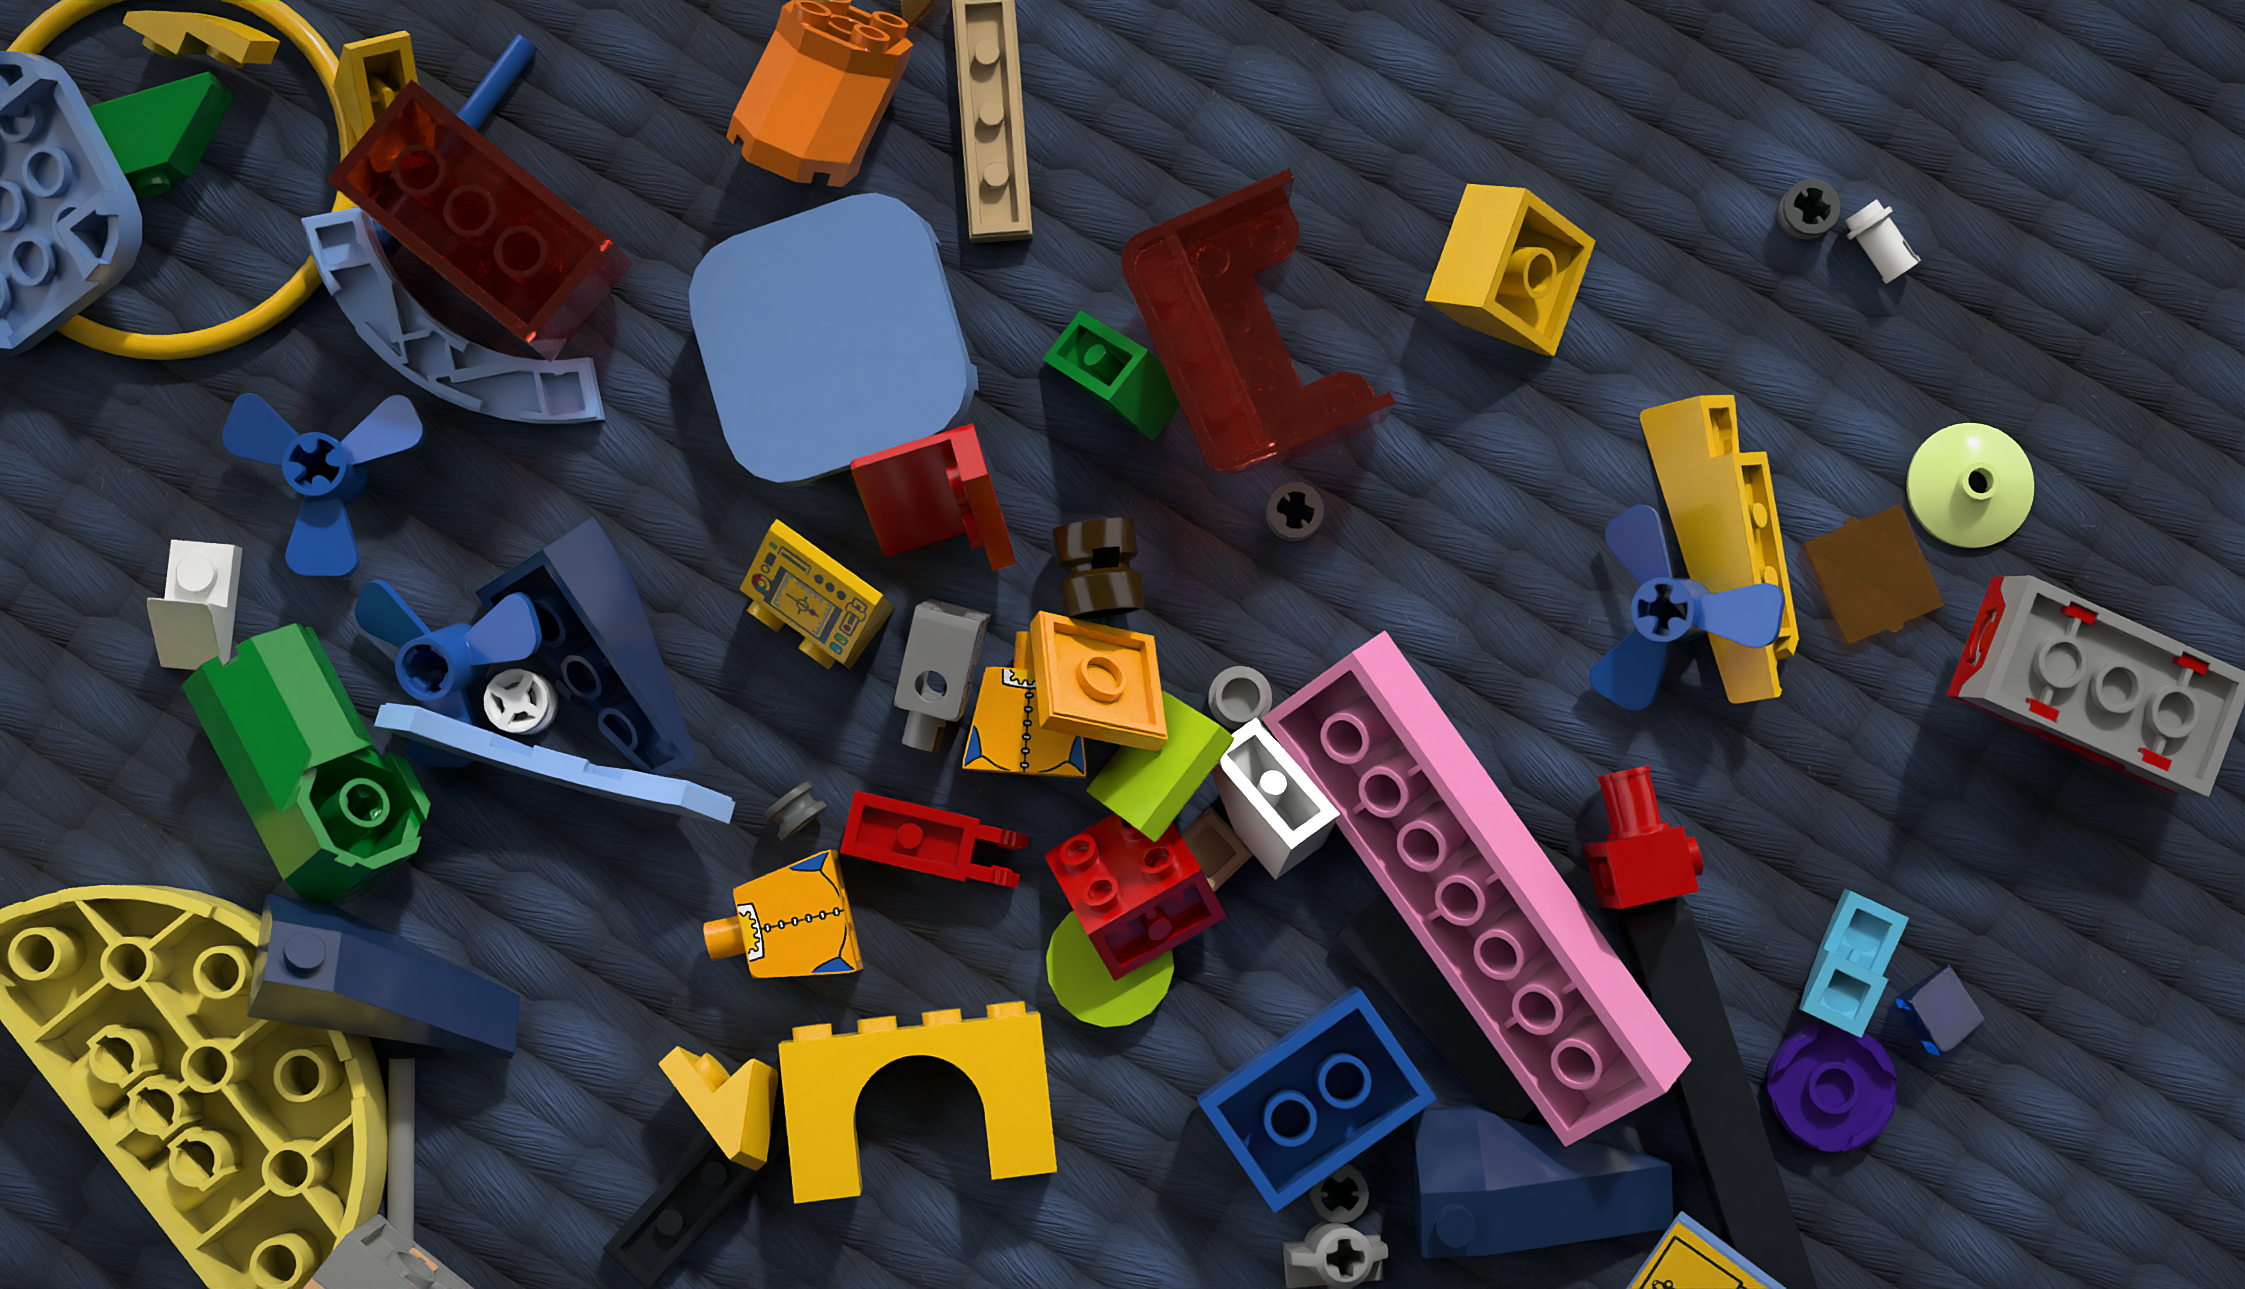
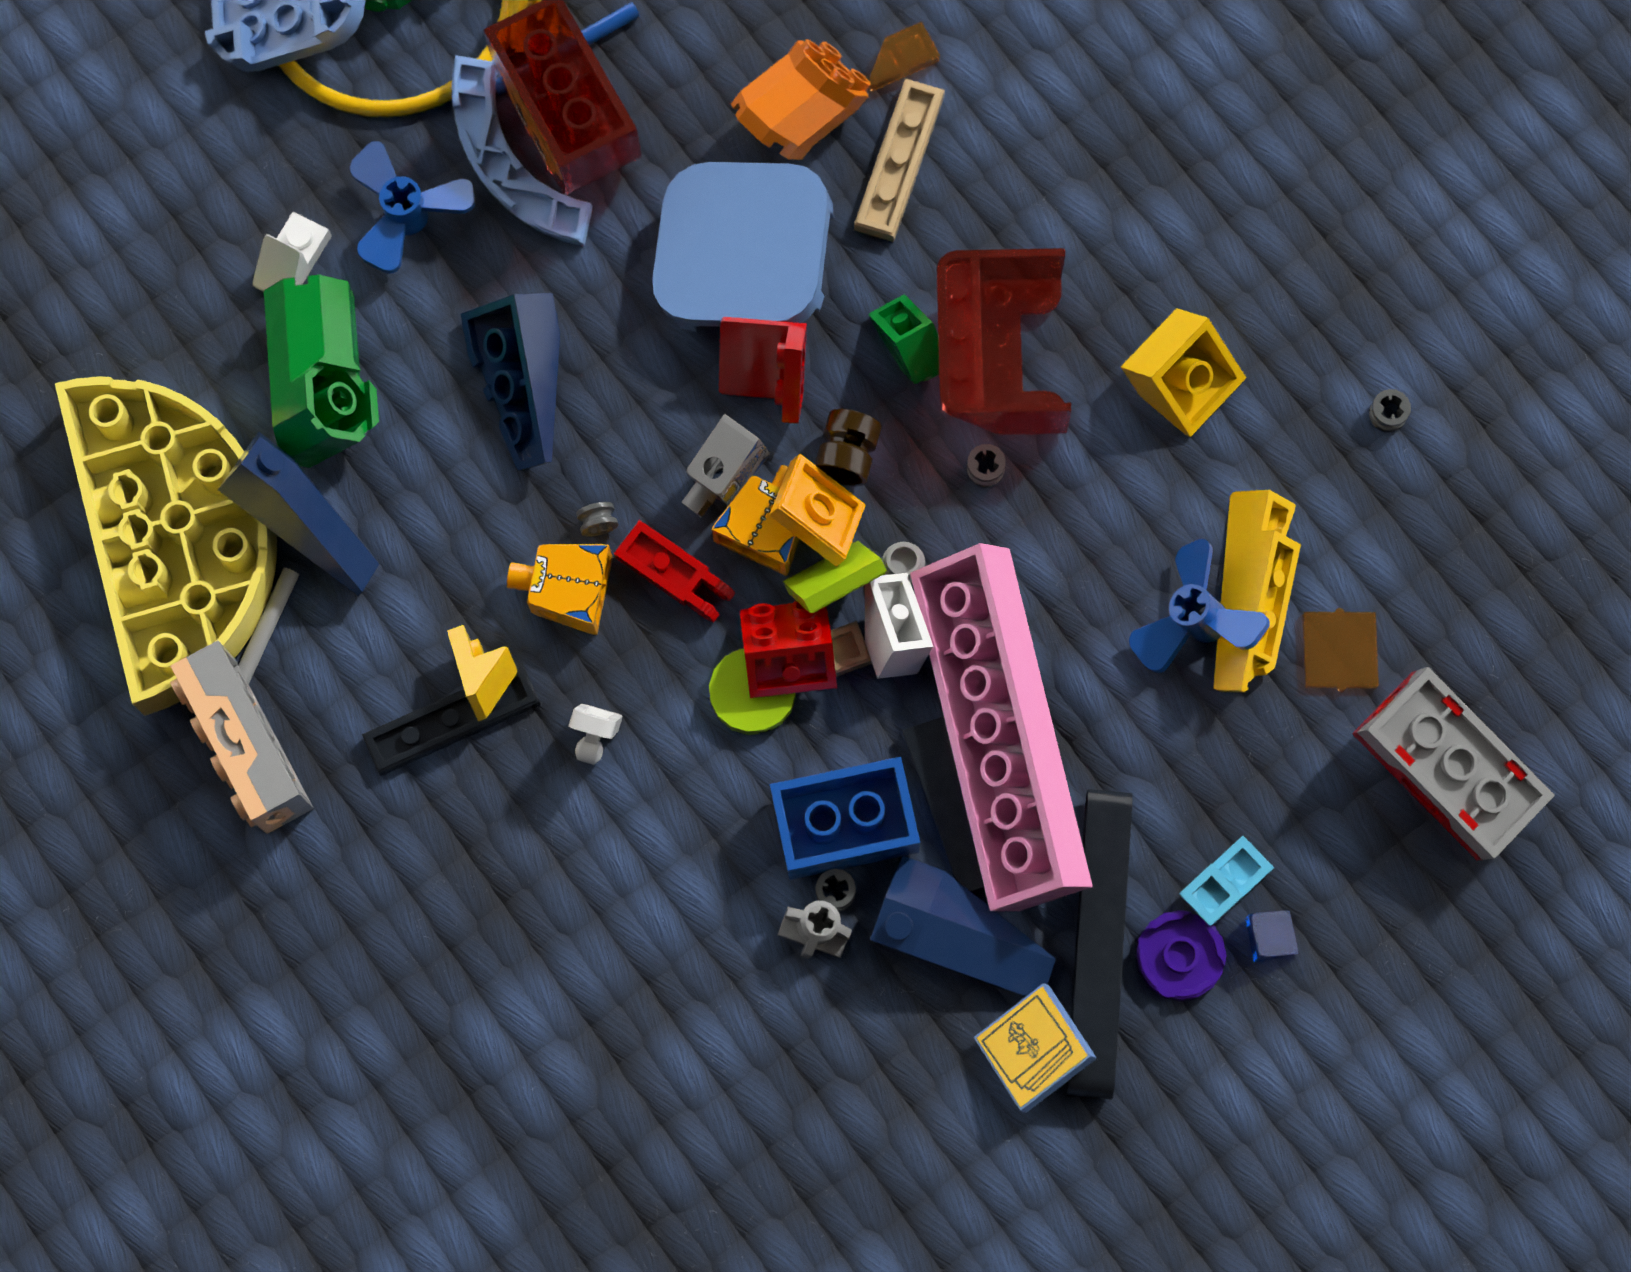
camera: 25 degrees right, 10 degrees down
blue piece [355,580,542,768] -> none
light blue tile [374,703,736,824] -> none
white wheel [484,669,558,735] -> none
yellow slope [739,519,895,670] -> none
yellow arch [778,1001,1057,1204] -> none
red brick [1583,765,1703,909] -> none
white pin [1845,199,1921,284] -> none
yellowish green dish [1906,423,2034,549] -> none
none -> white piece [569,704,623,765]

